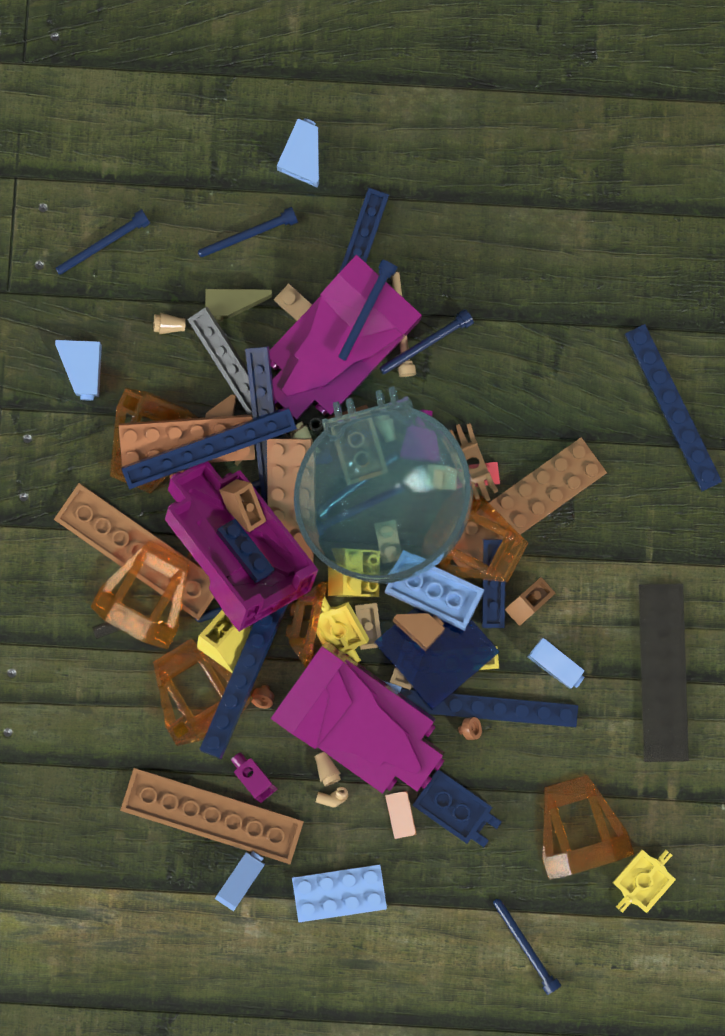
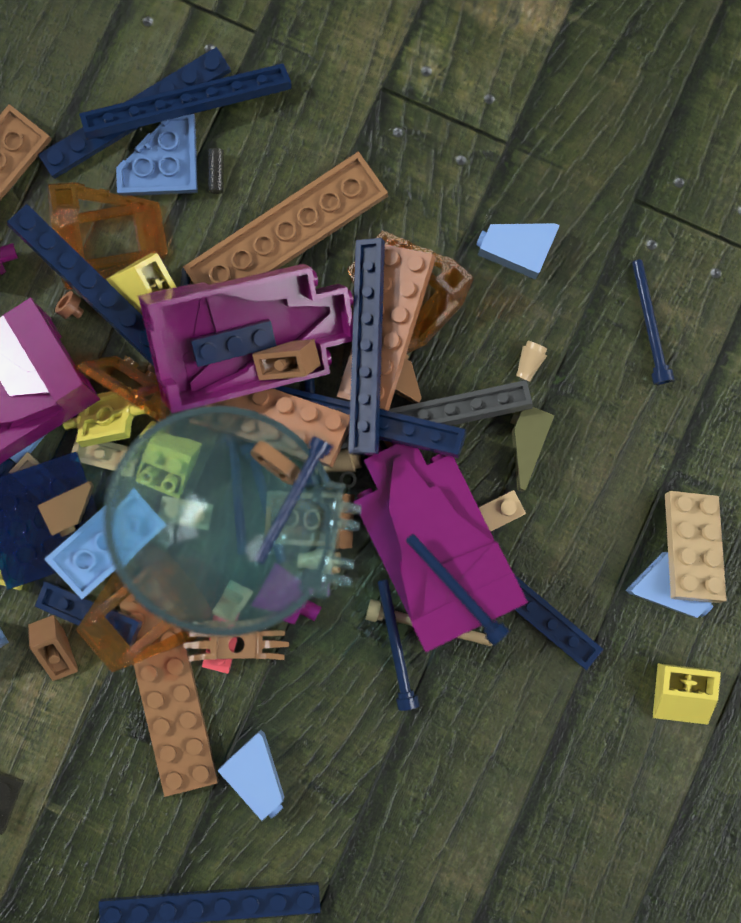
camera: 110 degrees right, 0 degrees up
clear orange windscreen [91,540,189,649] -> none
dark blue piece [198,206,298,257] -> none
none -> dark blue plate [38,47,231,179]
none -> dark blue plate [79,63,292,140]
none -> medium blue plate [116,113,198,196]
none -> light blue slope [218,730,284,820]
none -> medium nougat beam [250,441,301,485]
none -> dark blue piece [254,435,333,564]
none -> light yellow slope [652,663,721,725]
none -> tan plate [665,491,726,603]

